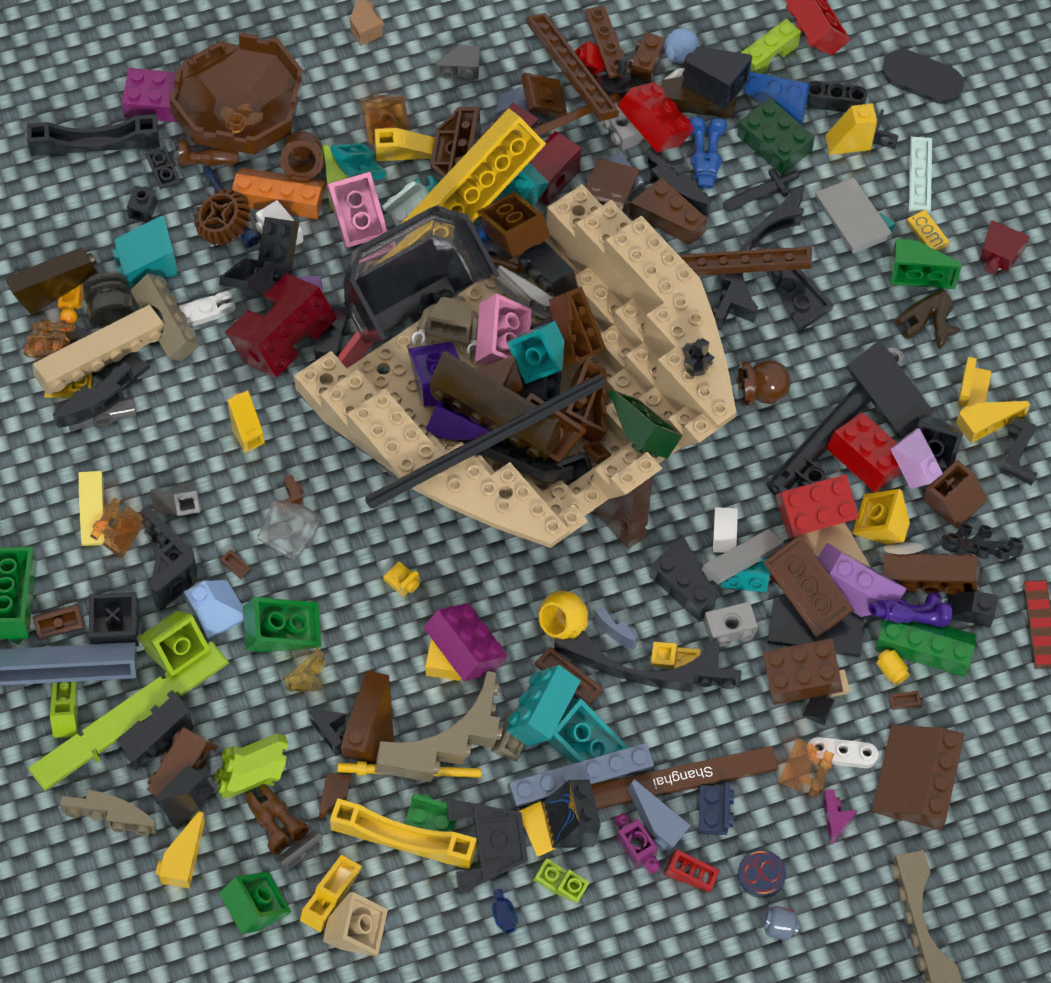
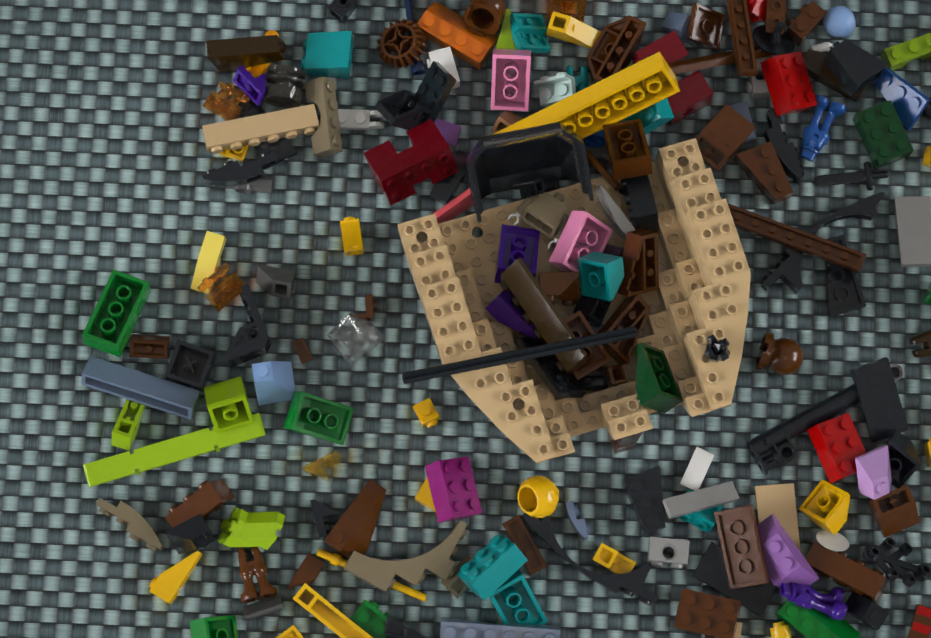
camera: 20 degrees right, 15 degrees up
black wedge [117,690,194,770] -> none
red brick [775,474,859,539] -> none
none -> dark purple slope [233,66,266,106]

